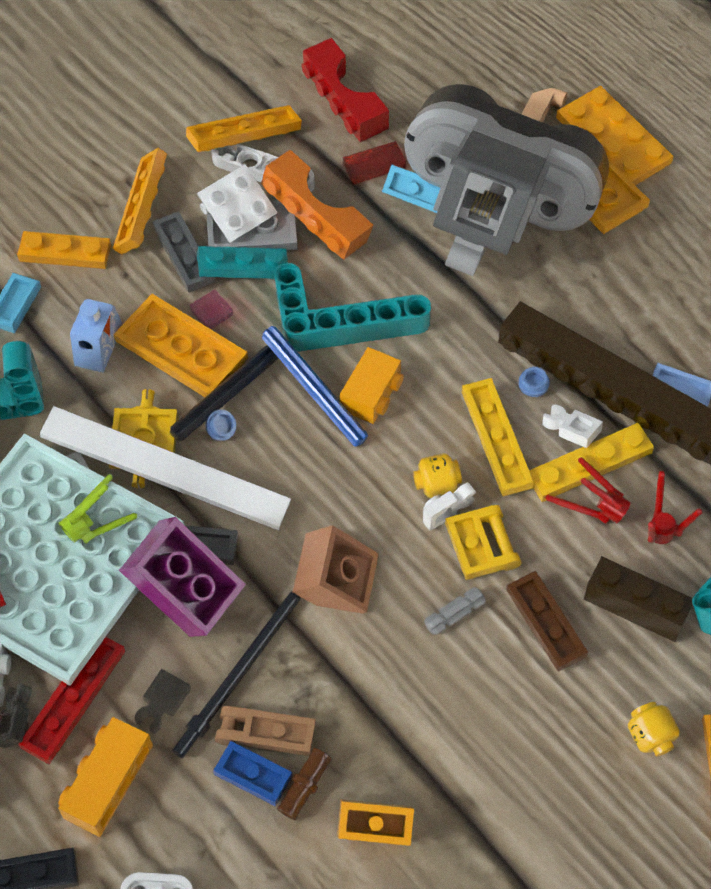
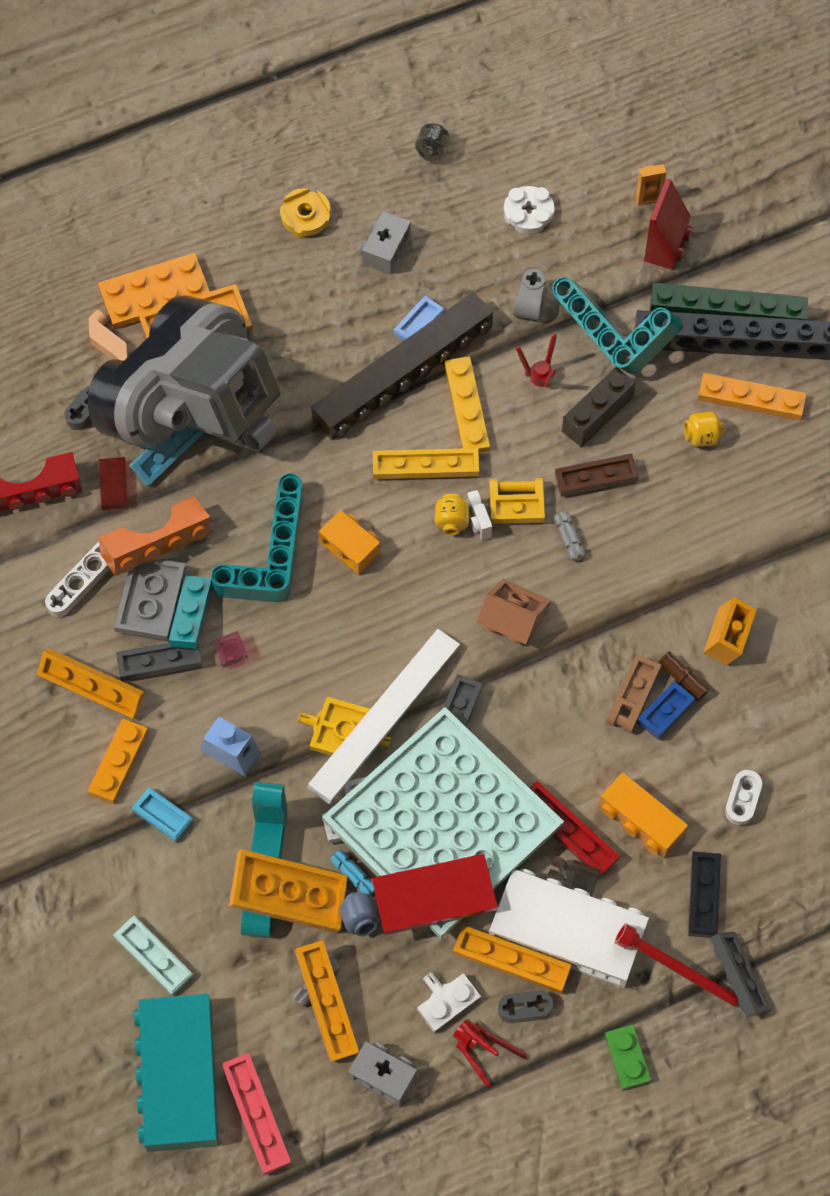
camera: 75 degrees left, 5 degrees up
lime plant [58,474,137,544] -> none
light orange plate [113,294,248,397] -> none
magenta brick [119,517,246,637] -> none
clear smoke plate [134,668,191,734] -> none
black axle [170,345,279,442] -> none
black bar [172,591,301,758] -> none
light orange plate [186,105,302,152] -> none
white hinge [197,164,278,243] -> none
medium blue plate [205,409,236,441] -> none
axle [262,326,368,447] -> none
medium blue plate [518,367,550,397] -> none
white plate [542,404,603,448] -> none
red plant [545,457,631,524] -> none

